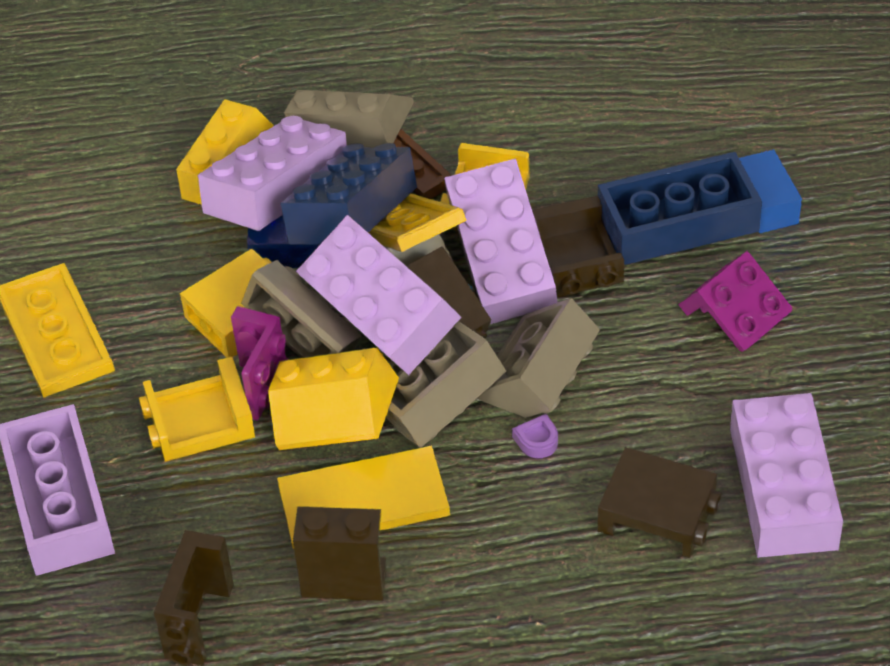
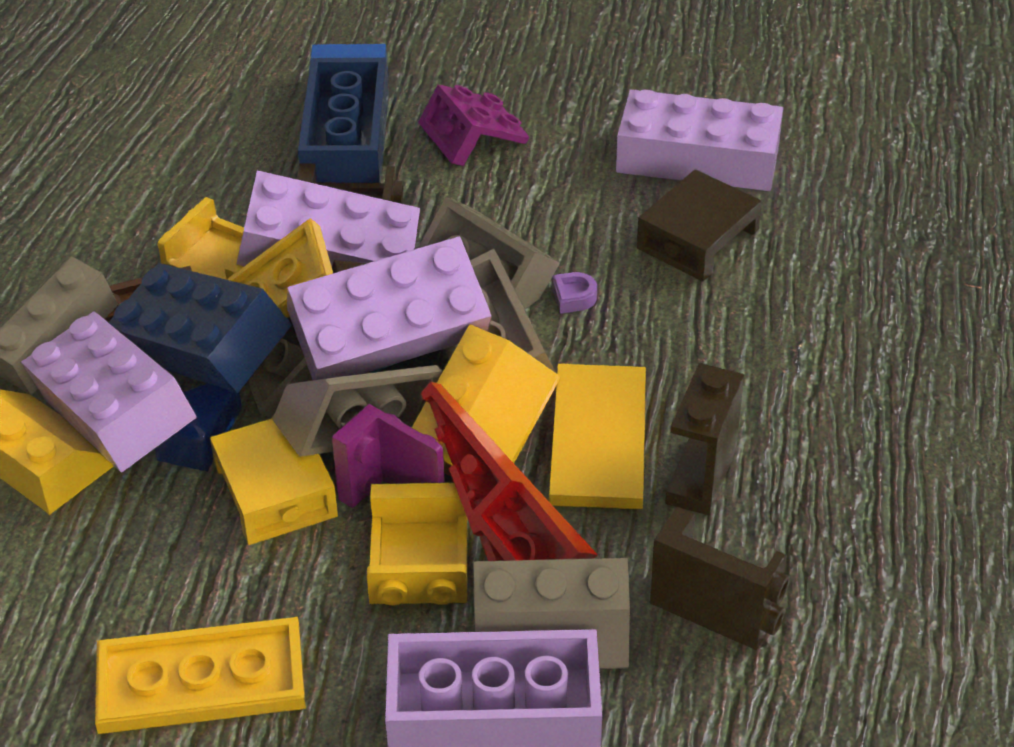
camera: 75 degrees left, 5 degrees down
none -> red wedge [421,382,598,561]
none -> dark tan slope [473,558,630,669]

